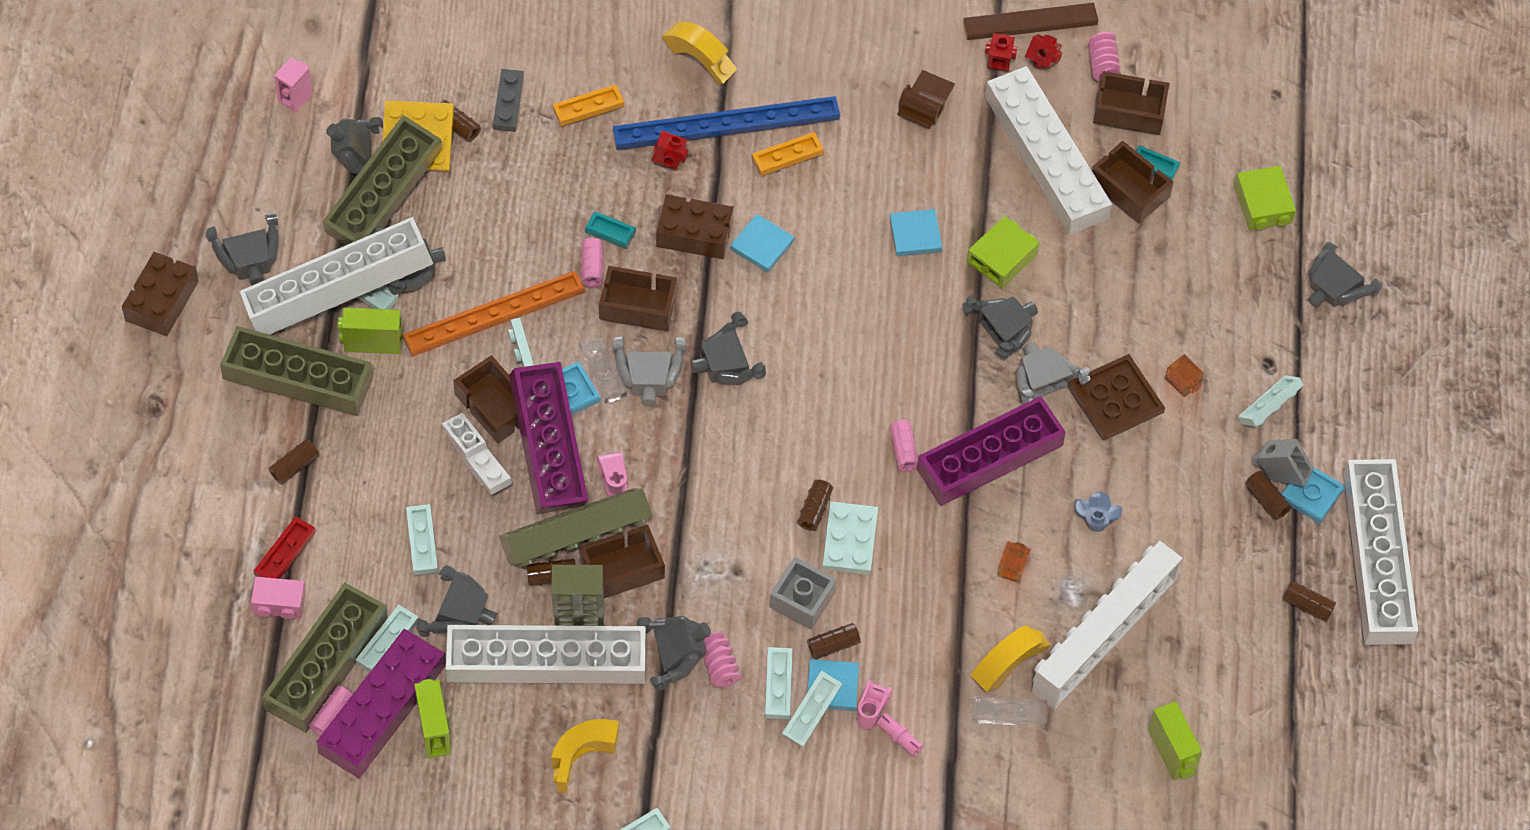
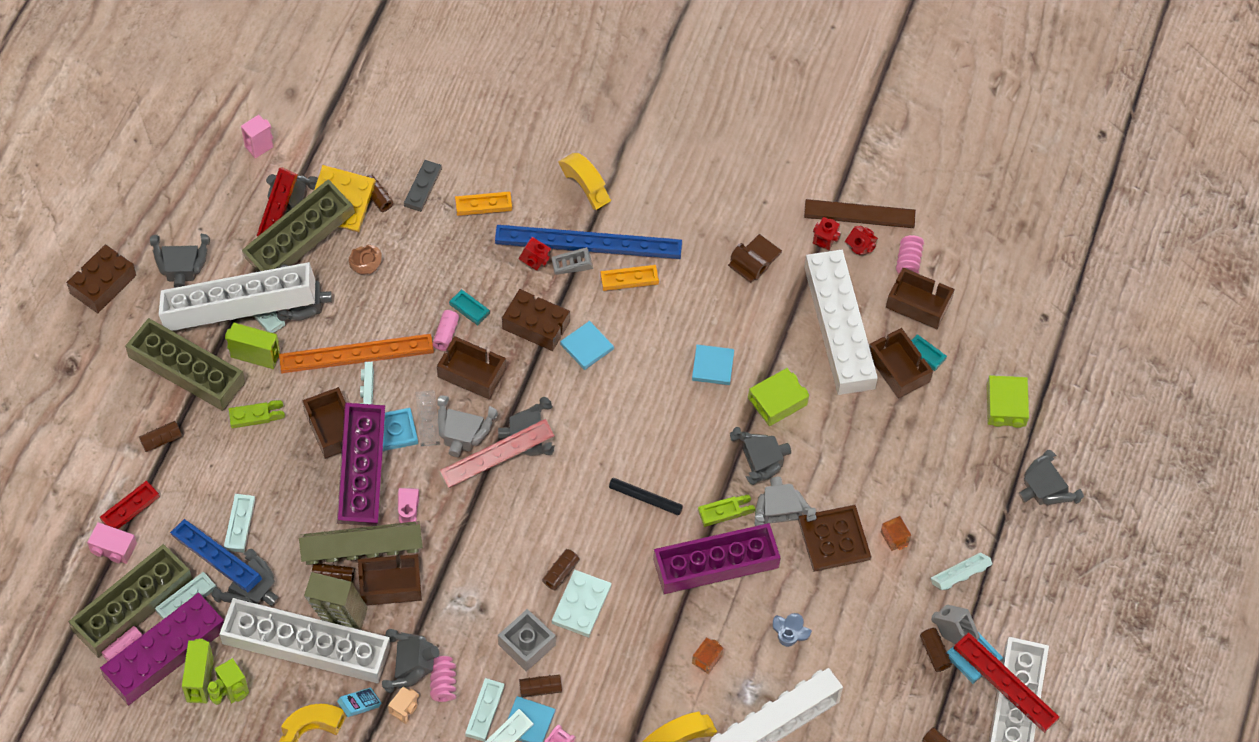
camera: 15 degrees right, 0 degrees up
white slope [442,413,512,495] -> none
bright pink axle [890,420,918,472] -> none
none -> blue plate [170,519,262,593]
none -> lime brick [207,658,249,705]
none -> lime hinge [228,400,285,429]
none -> red tile [256,167,298,236]
none -> tile [337,687,382,717]
none -> nougat hair [349,244,382,275]
none -> light nougat brick [388,687,419,724]
none -> tile [440,419,555,488]
none -> light grey slope [551,247,593,275]
none -> black axle [609,478,683,515]
none -> lime hinge [698,495,755,527]
none -> red plate [954,632,1060,733]

